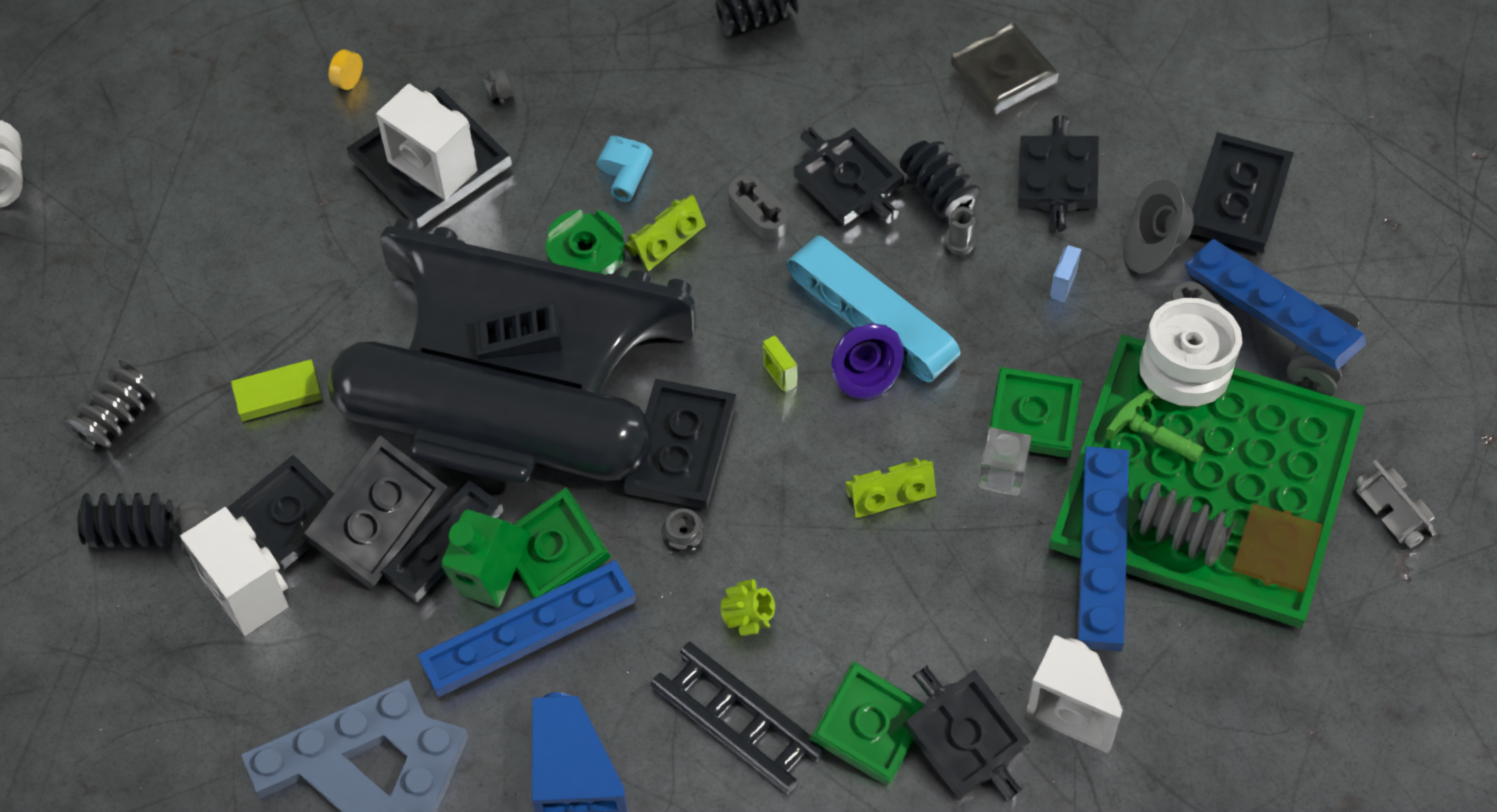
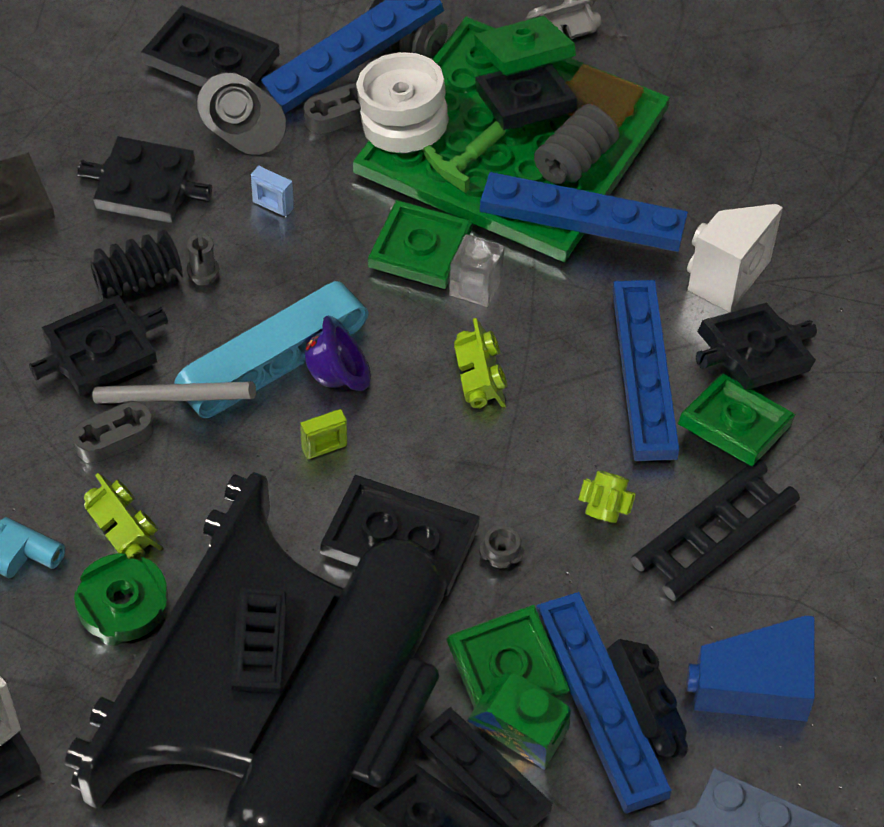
camera: 85 degrees left, 5 degrees down
none -> light grey bar [93,381,256,404]
none -> green plate [474,16,576,76]
none -> black plate [475,64,577,130]
none -> black hinge [606,639,688,758]
none -> blue plate [612,280,679,461]

